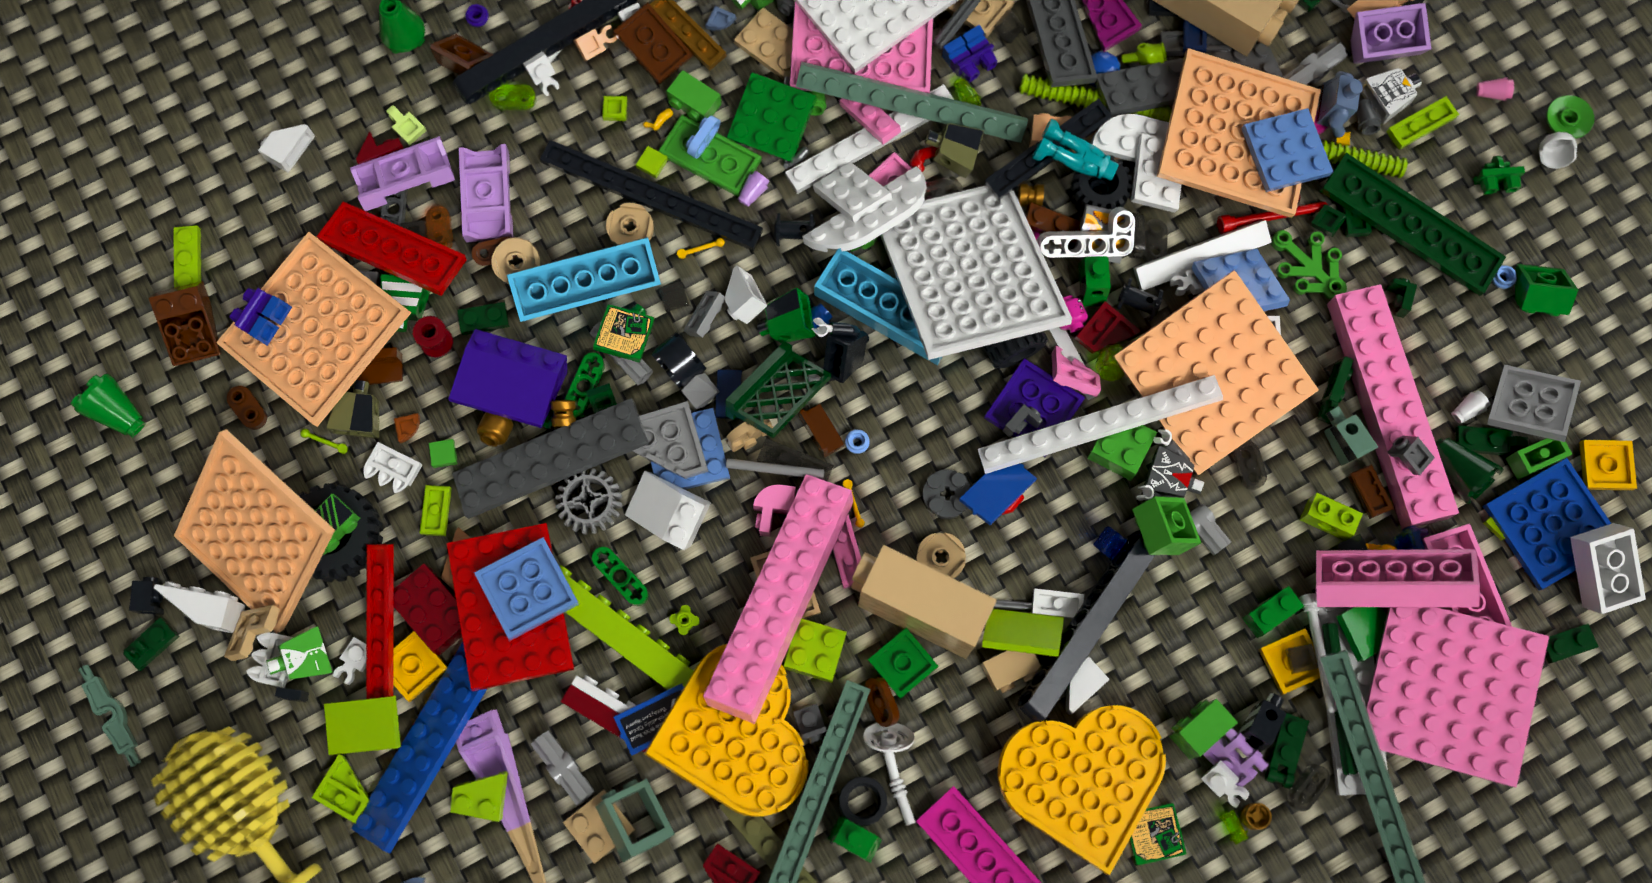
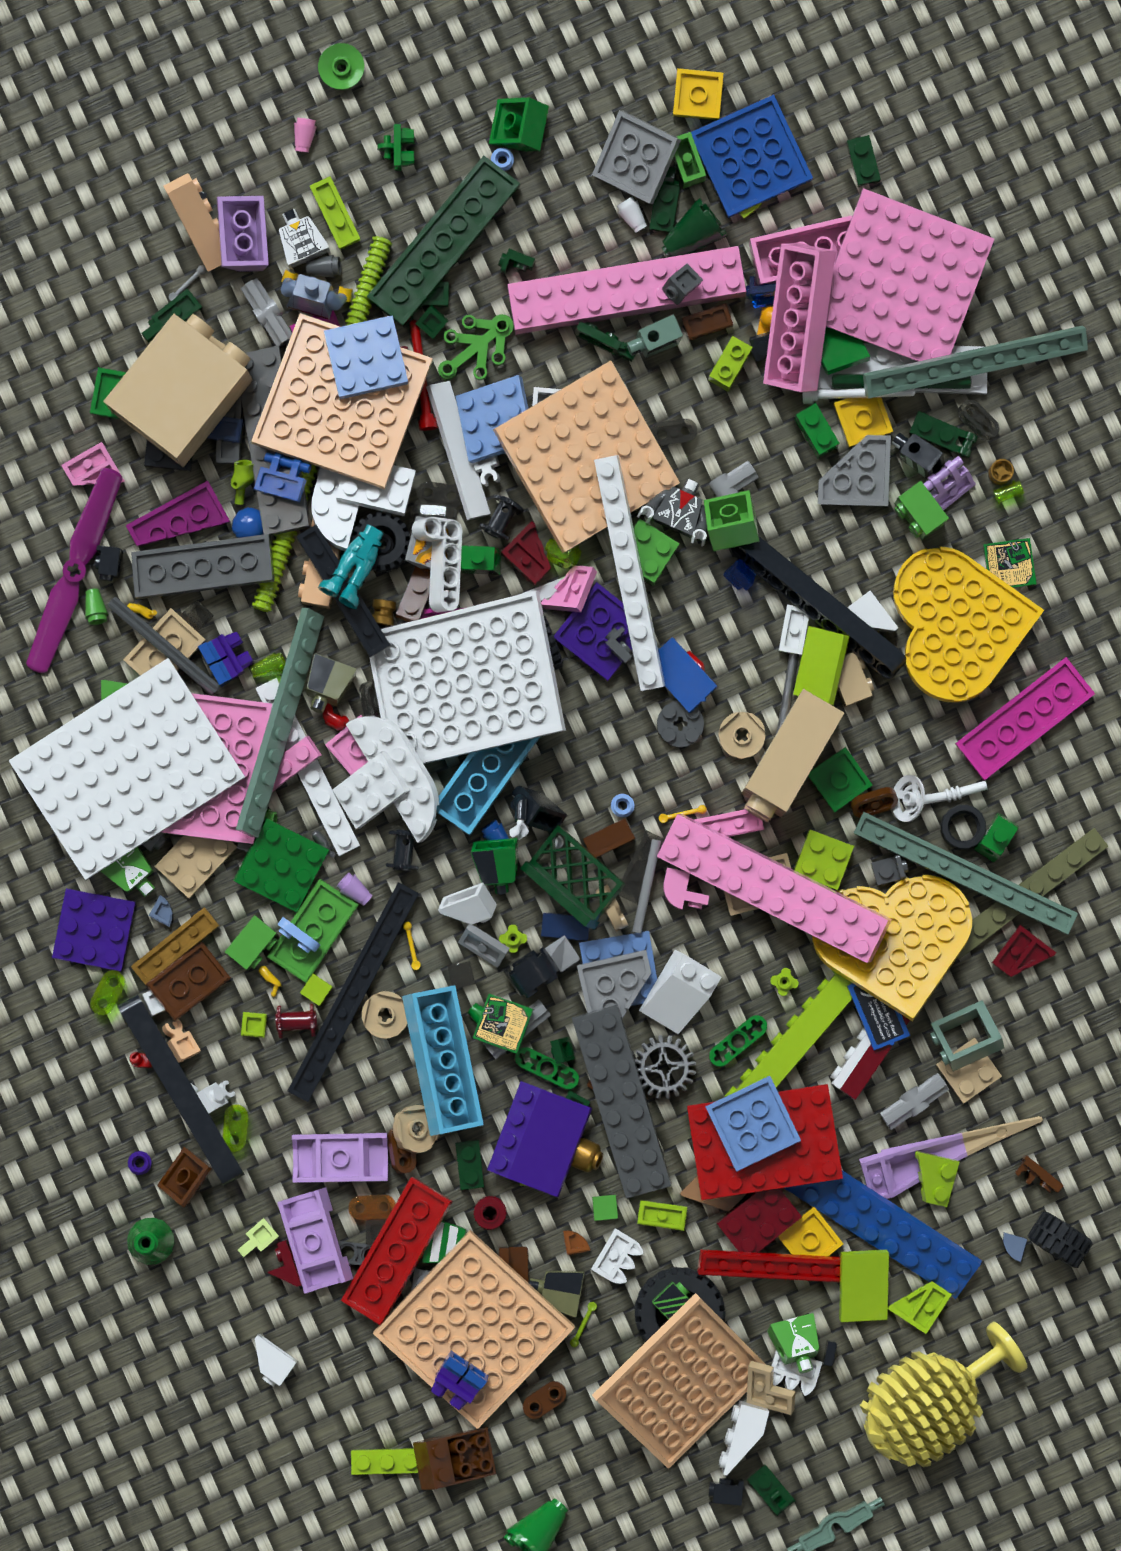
camera: 85 degrees left, 10 degrees up
white plate [333,637,366,685] -> none
pearl gold wheel [551,400,576,426] -> none
dark pink head [1059,295,1088,333] -> none
white plate [1201,760,1249,808] -> none
clear smoke tile [1285,644,1318,674] -> none
white hair [1539,132,1577,169] -> none
white brick [1570,523,1646,614] -> none
none -> blue plate [254,452,311,503]
none -> dark red hose [276,1004,317,1039]
none -> lime plate [499,925,527,953]
none -> light grey plate [818,435,891,506]

